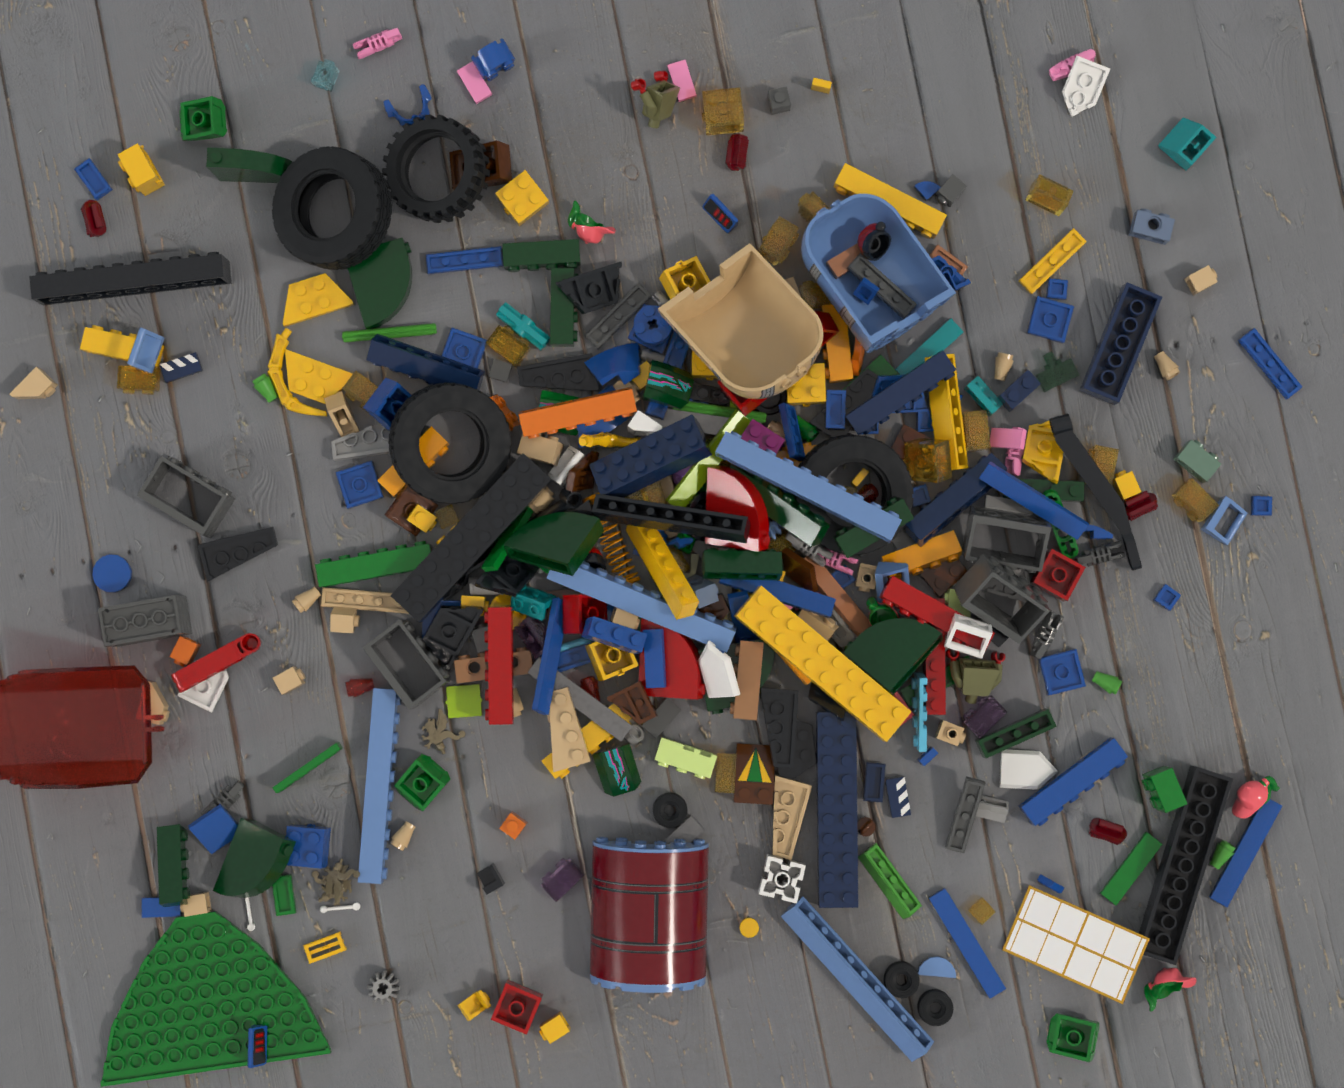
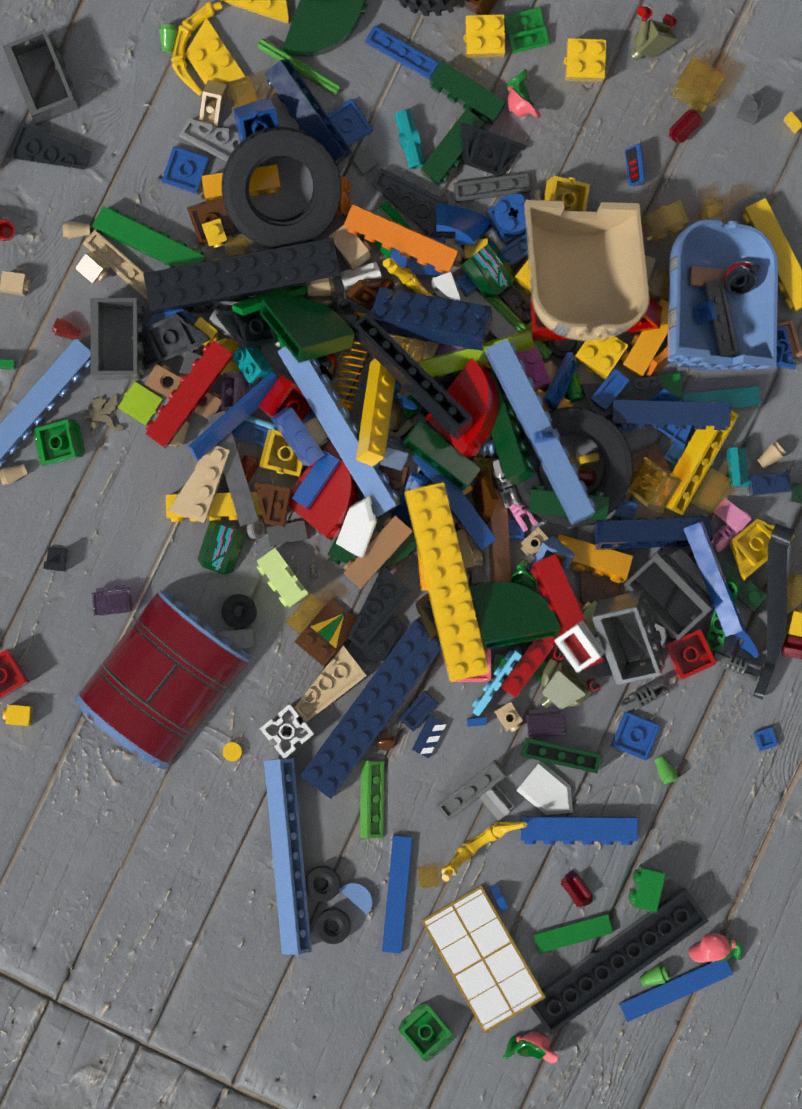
camera: 35 degrees right, 0 degrees up
clear yellow brick [486,325,531,367] -> none
orange brick [499,811,528,840] -> none
bright pink tile [667,60,697,102] -> none
none -> yellow animal [442,822,527,881]
none -> green slope [504,7,549,54]
none -> blue tile [534,431,554,443]
none -> yellow brick [564,38,606,82]

